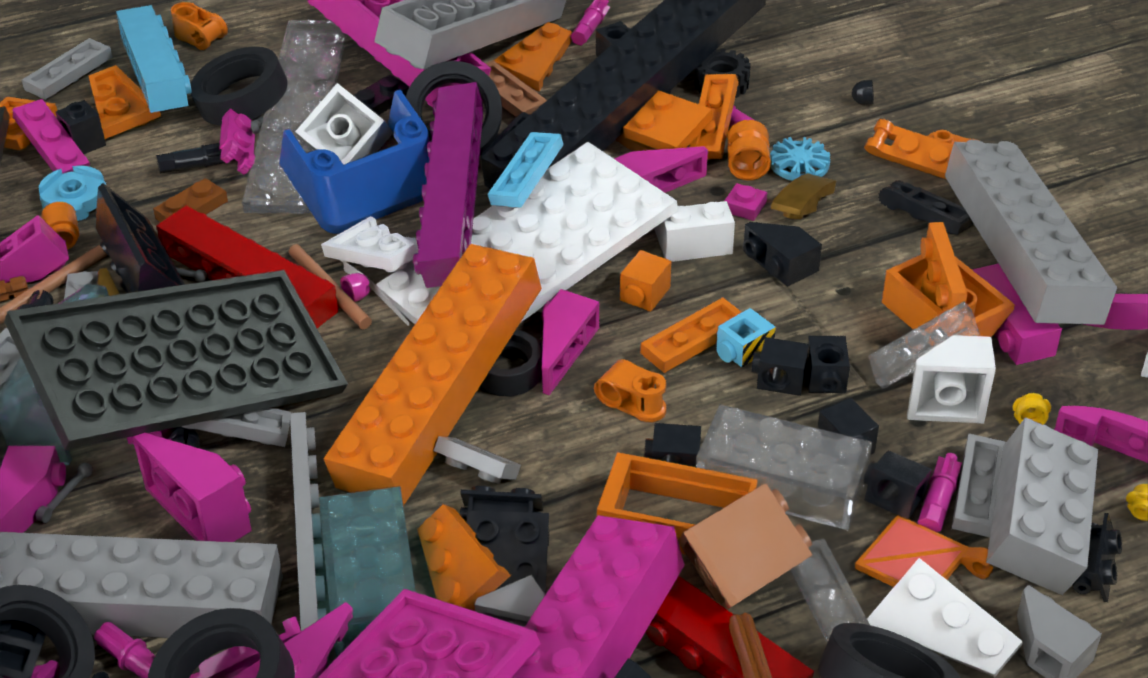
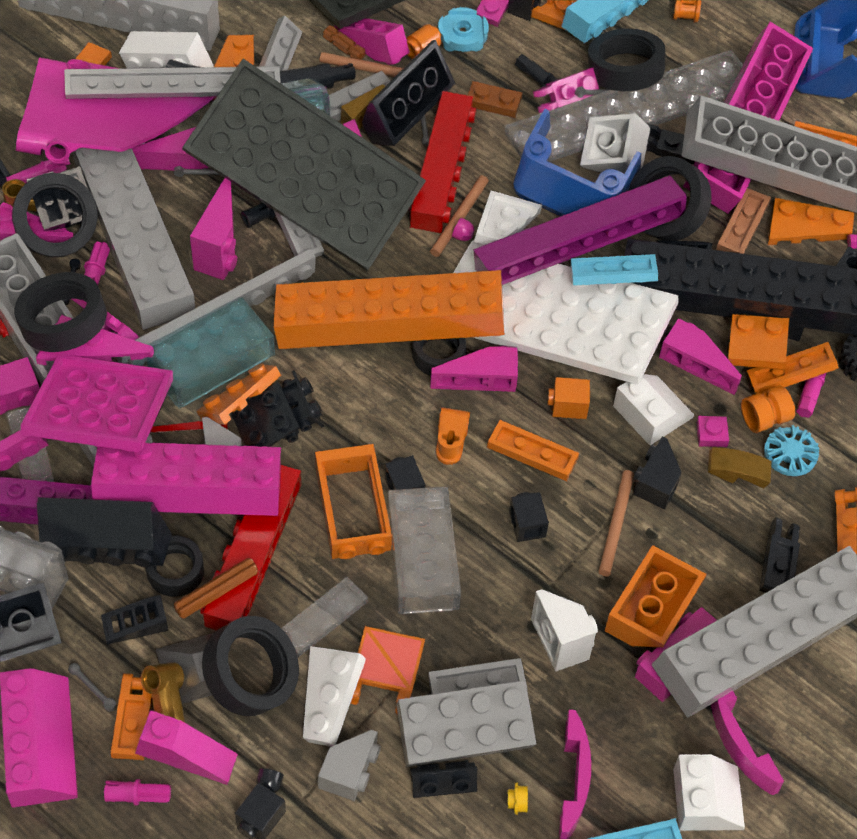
camera: 60 degrees right, 15 degrees up
light grey plate [433,436,521,484] -> none
nougat slope [678,483,813,610] -> none
medium azure brick [716,308,776,367] -> none
black brick [806,336,850,393] -> none
black brick [816,398,879,467] -> none
black brick [863,450,932,519] -> none
clear plate [868,301,980,389] -> none
dark pink piece [918,453,962,532] -> none
orange plate [921,222,967,322] -> none
yellow plate [1012,393,1051,425] -> none
none -> nougat bar [599,470,634,576]

